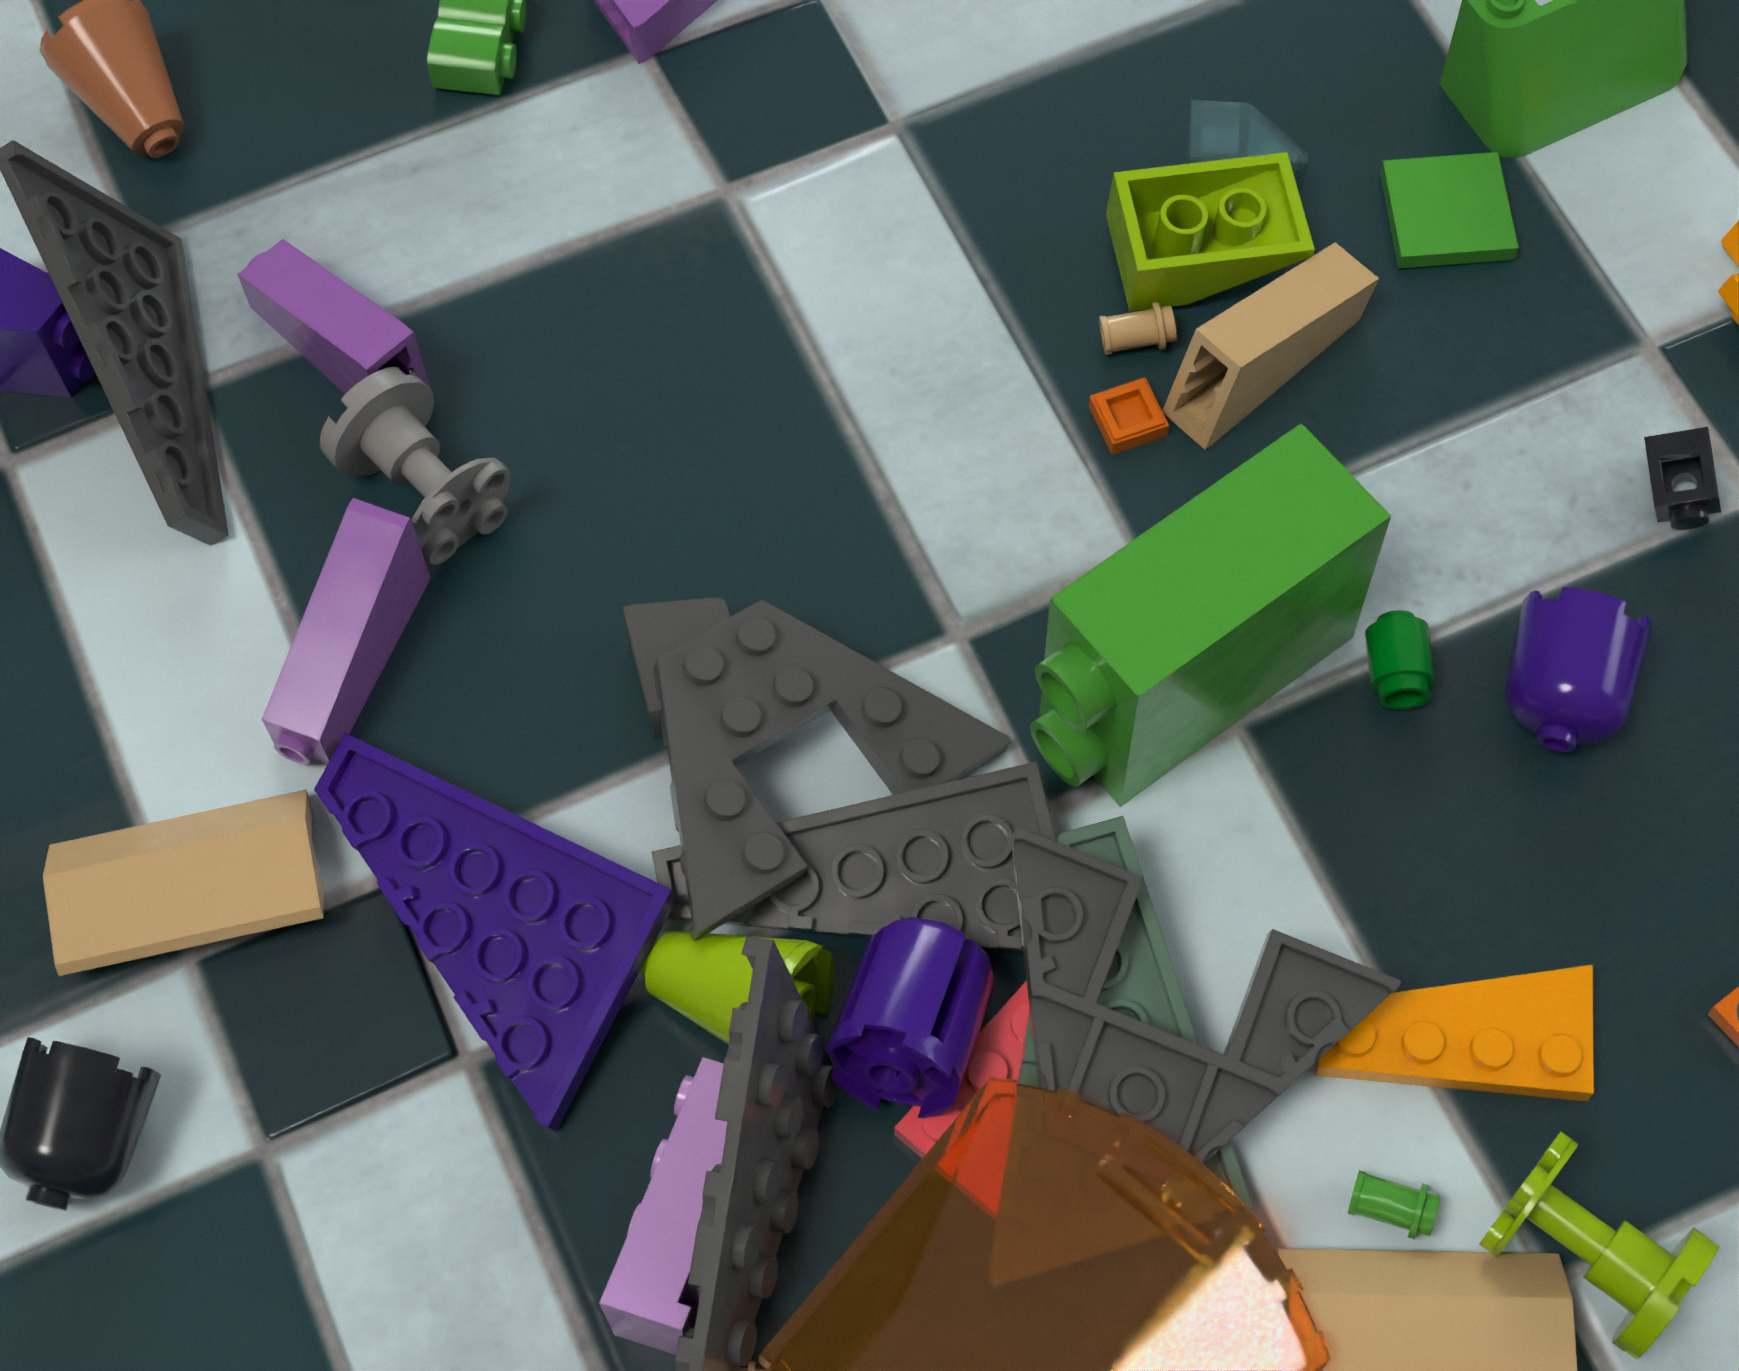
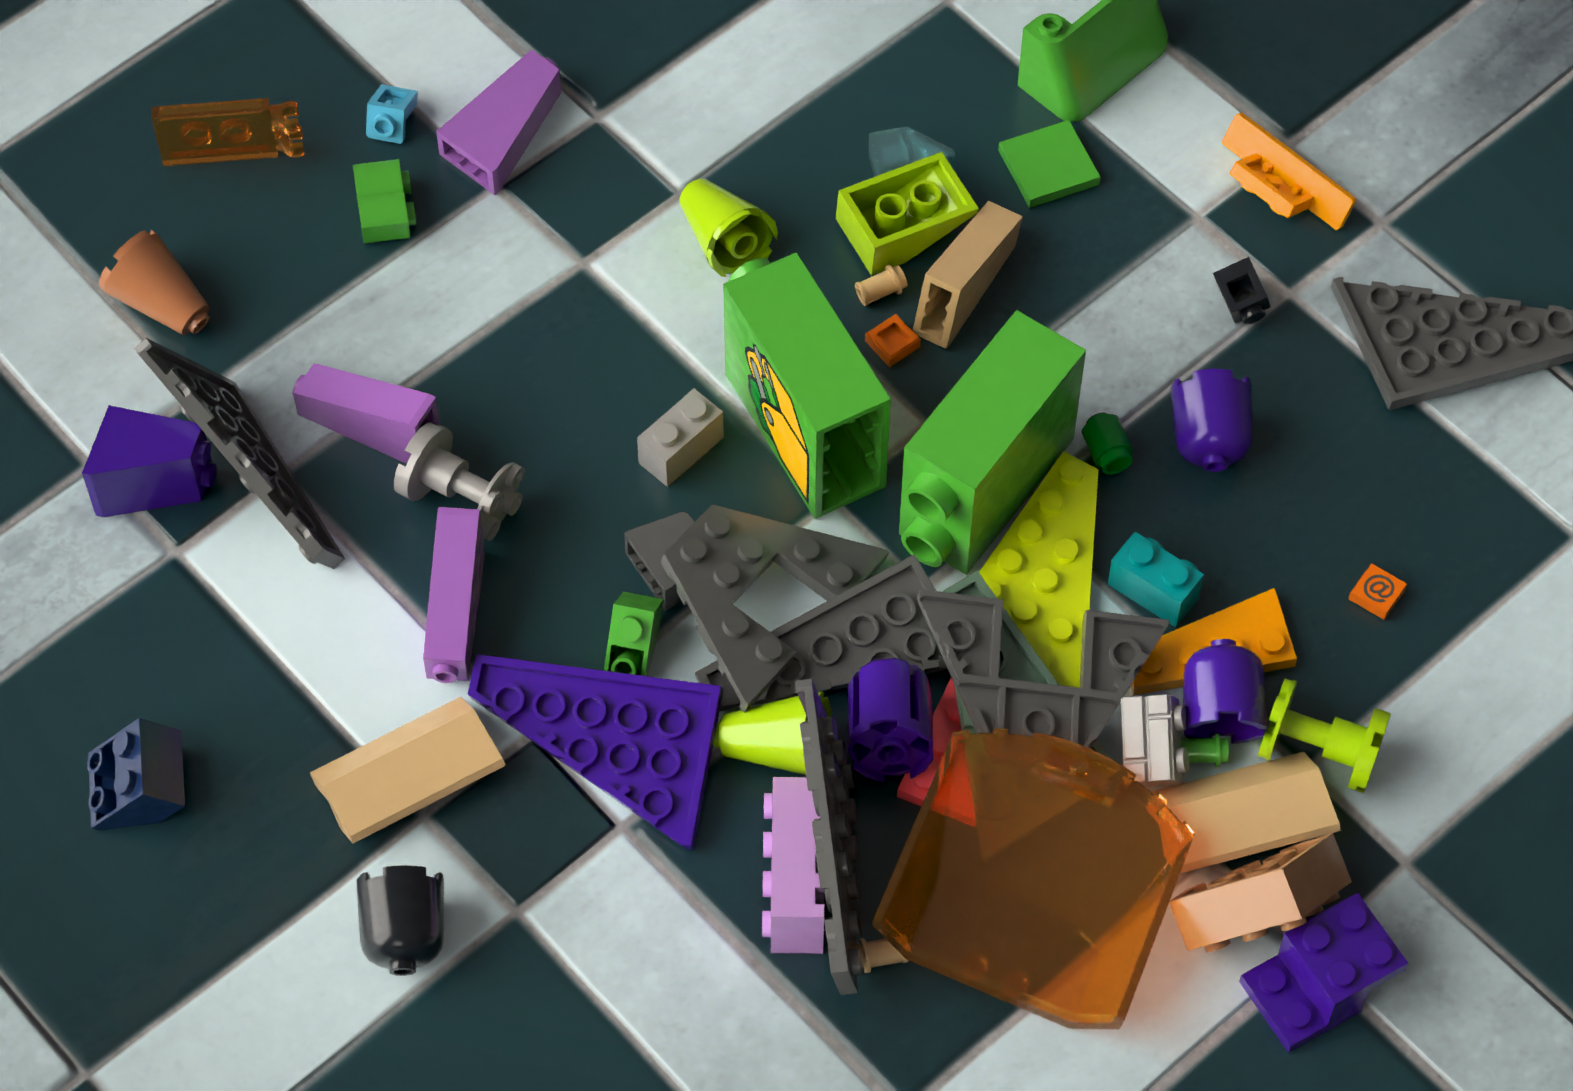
camera: 20 degrees left, 5 degrees down
none -> bright green slope [604,591,664,676]
none -> light grey brick [637,388,724,487]
none -> lime cone [679,178,778,277]
none -> bright green brick [723,253,891,519]
none -> neon yellow wing [979,451,1099,688]
none -> teal brick [1107,532,1204,628]
none -> light grey brick [1121,694,1189,788]
none -> dark purple cylinder [1183,639,1268,744]

